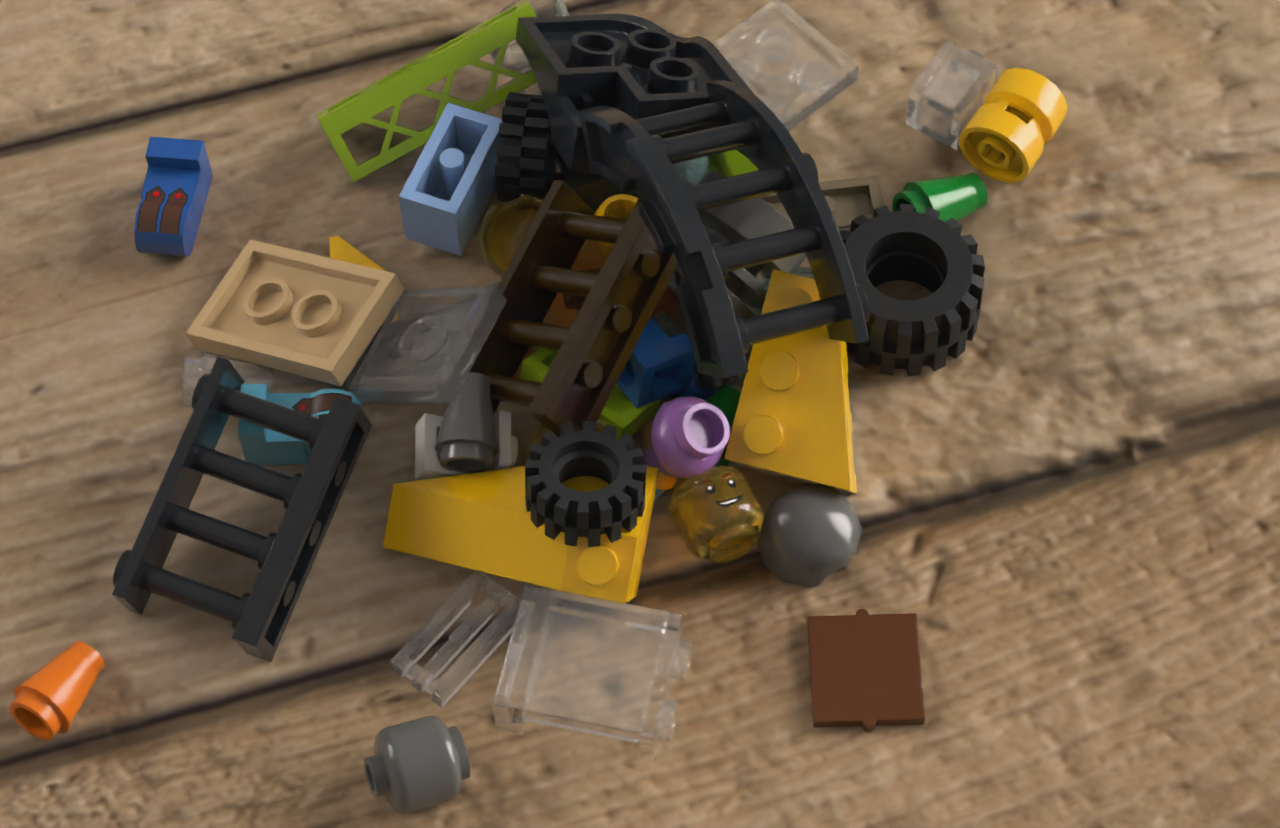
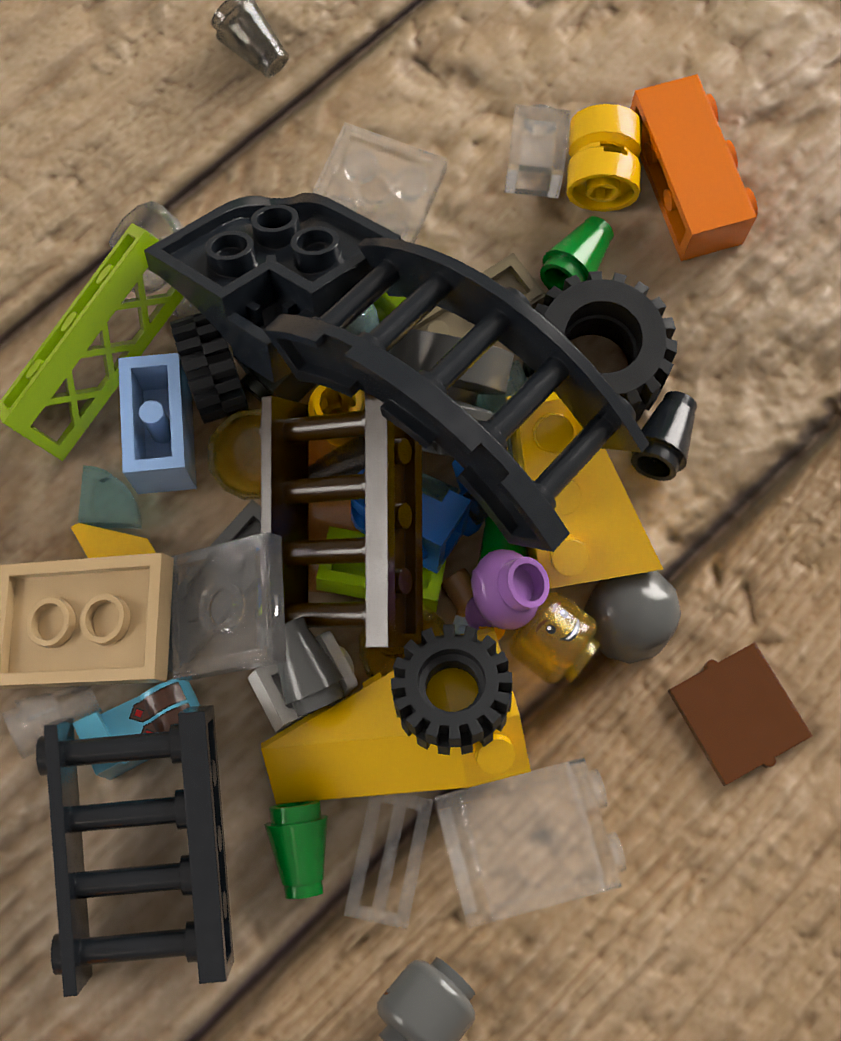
camera: 30 degrees left, 15 degrees up
none -> clear light blue tile [78,465,142,529]
none -> green cone [264,800,328,899]
none -> orange brick [630,74,758,261]
none -> black cone [631,391,697,481]

